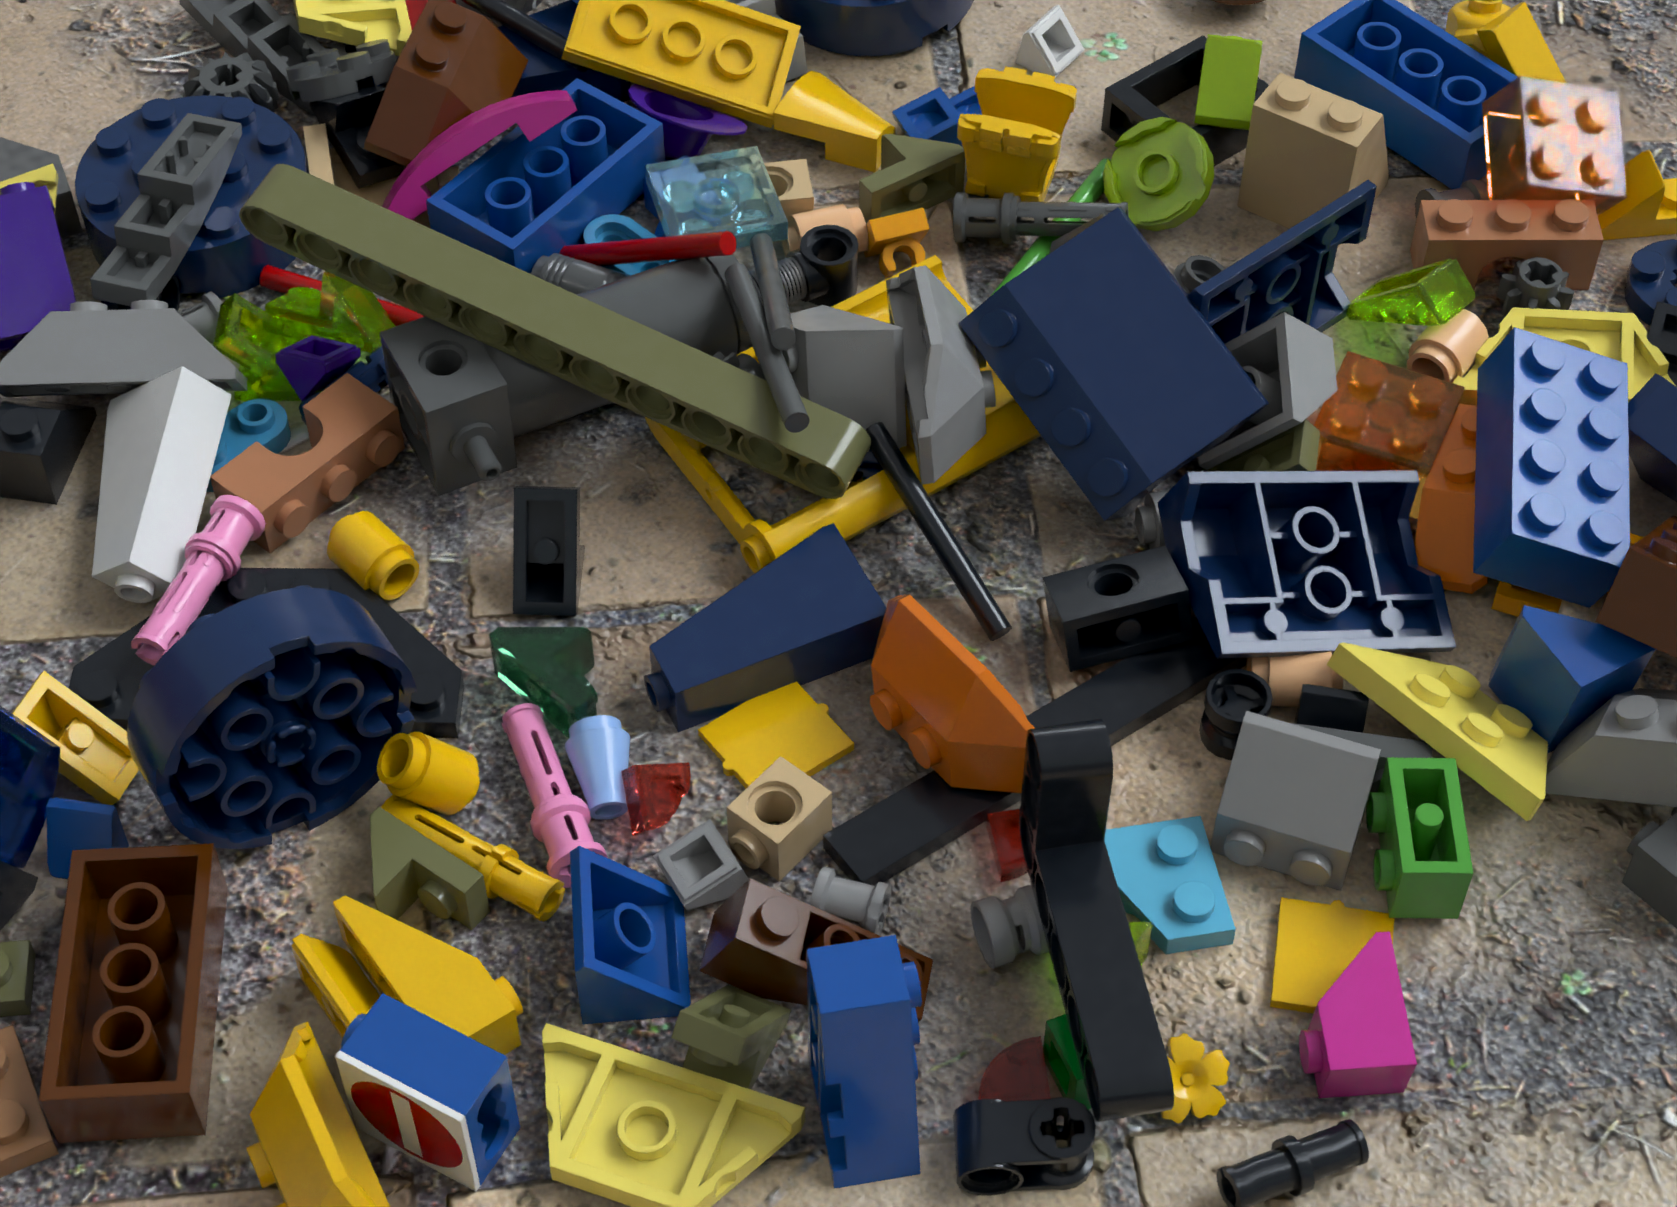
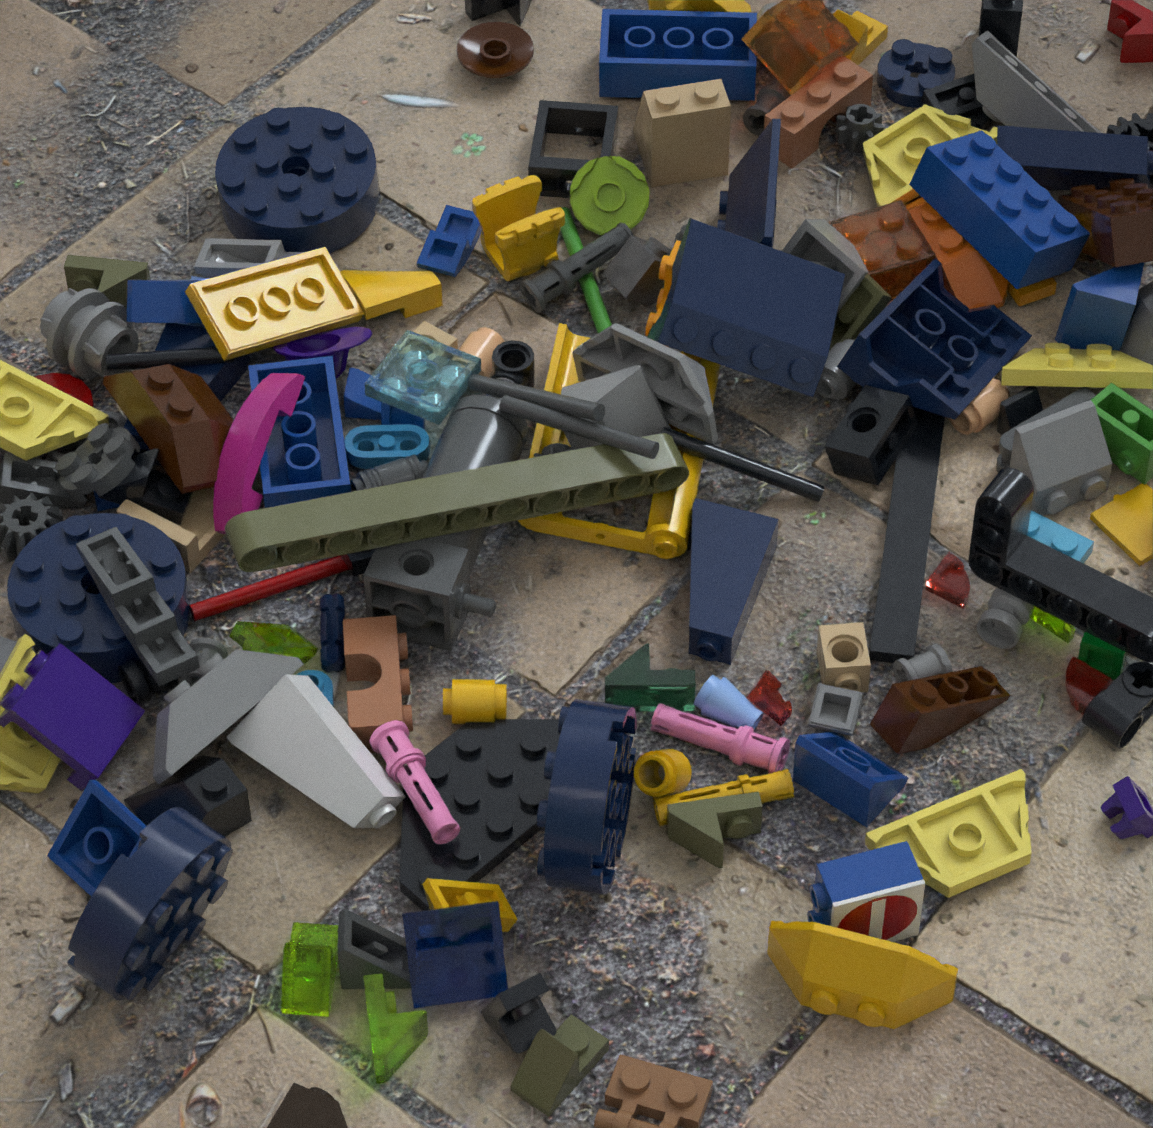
camera: 45 degrees left, 0 degrees up
reddish brown brick [39,843,228,1143] -> none
blue slope [46,797,129,879] -> none
clear neon green slope [263,271,396,353] -> none
dark purple slope [276,335,361,401] -> none
yellow slope [291,934,380,1039] -> none
yellow slope [333,895,523,1055] -> none
black slope [513,486,585,616] -> none
red bar [559,231,736,266] -> none
olive slope [671,984,791,1089] -> none
yellow piece [698,682,854,789] -> none
blue wedge [807,935,922,1189] -> none
olive slope [859,134,965,224] -> none
light orange tile [864,207,930,277] -> none
orange wedge [870,595,1035,793] -> none
white slope [1015,5,1084,77] -> none
lime slope [1194,34,1263,130] -> none
black wheel [1199,669,1273,760] -> none
clear neon green slope [1346,258,1475,326] -> none
light nougat brick [1407,307,1489,392] -> none

